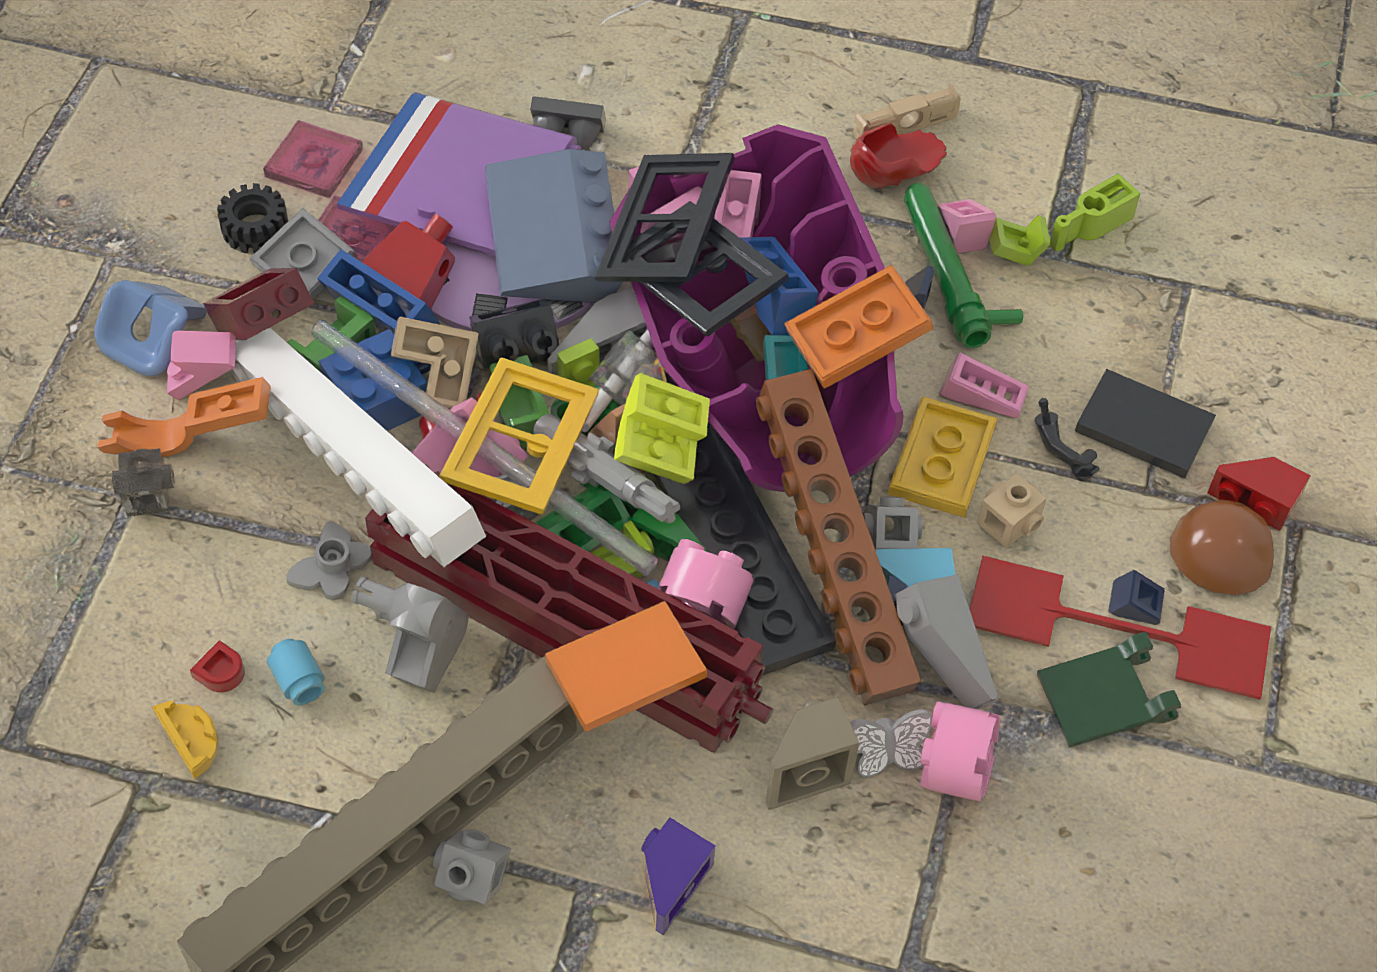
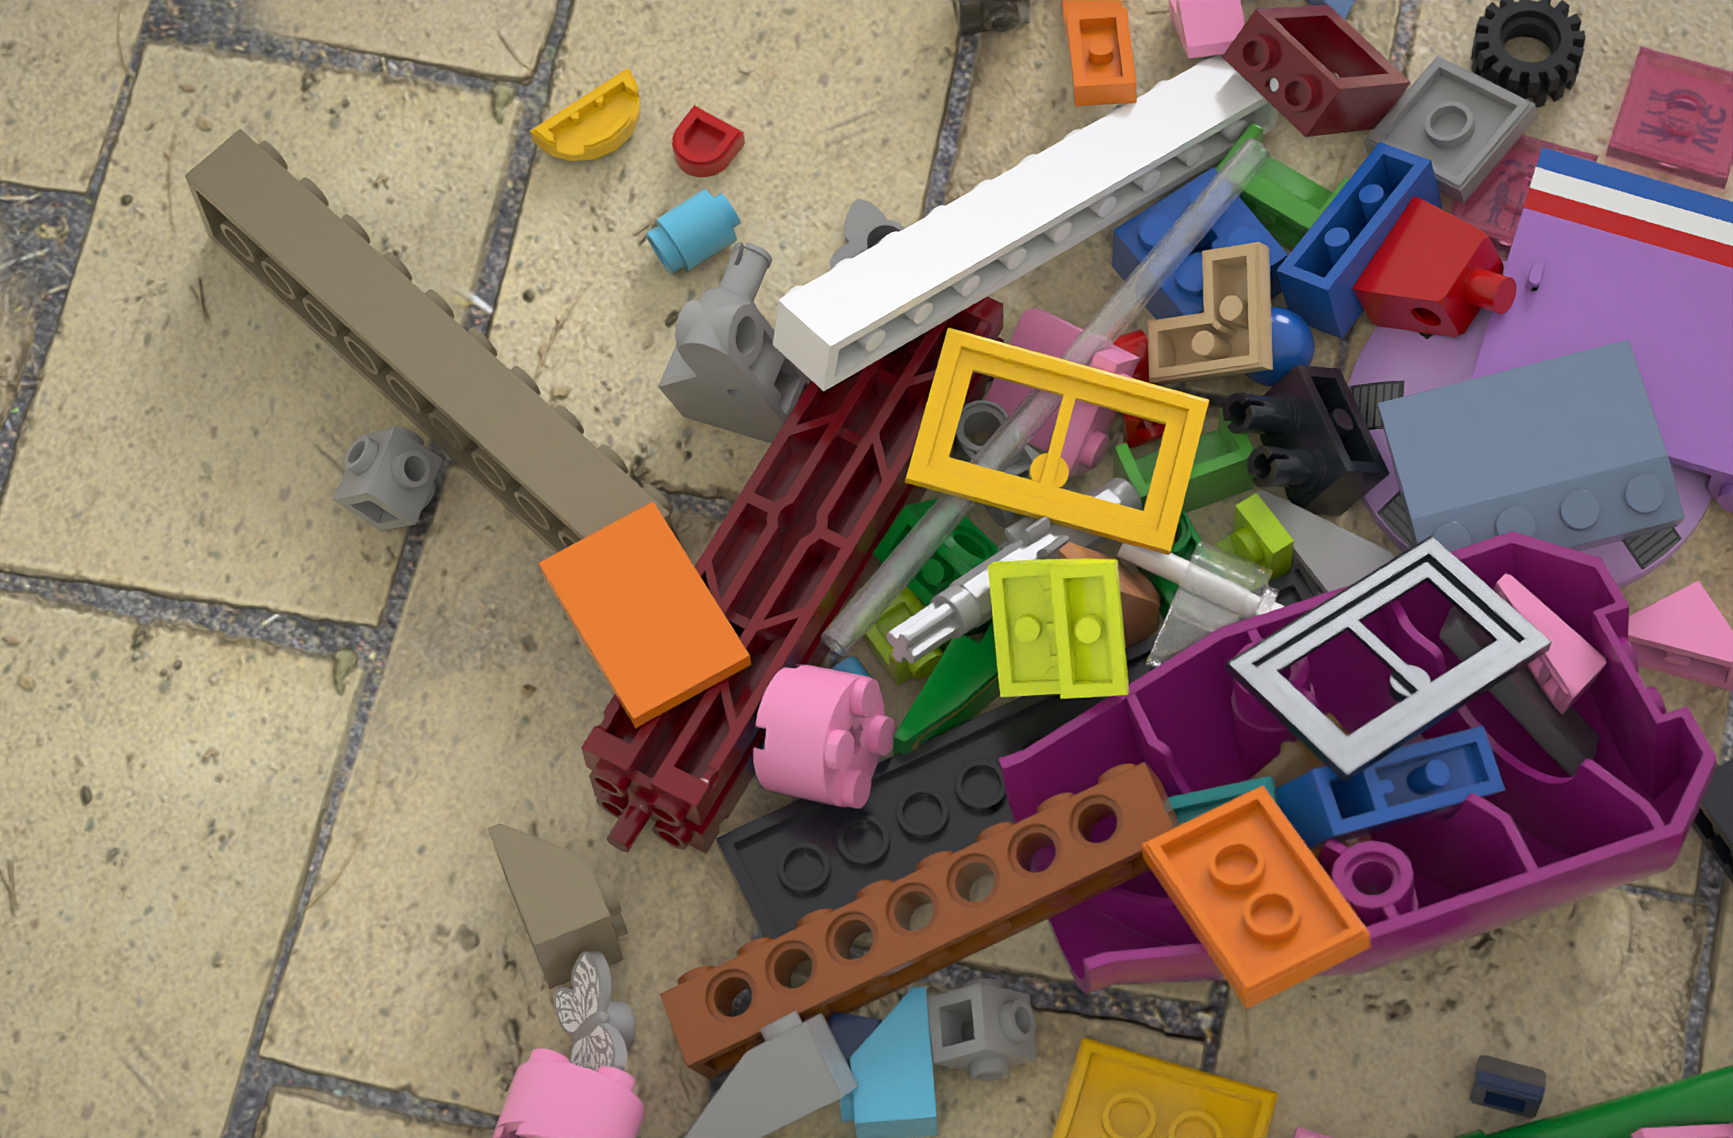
camera: 95 degrees right, 10 degrees up
black door [595,153,735,282] -> none
dark purple slope [641,817,716,935] -> none
bright pink slope [712,170,762,247] -> none

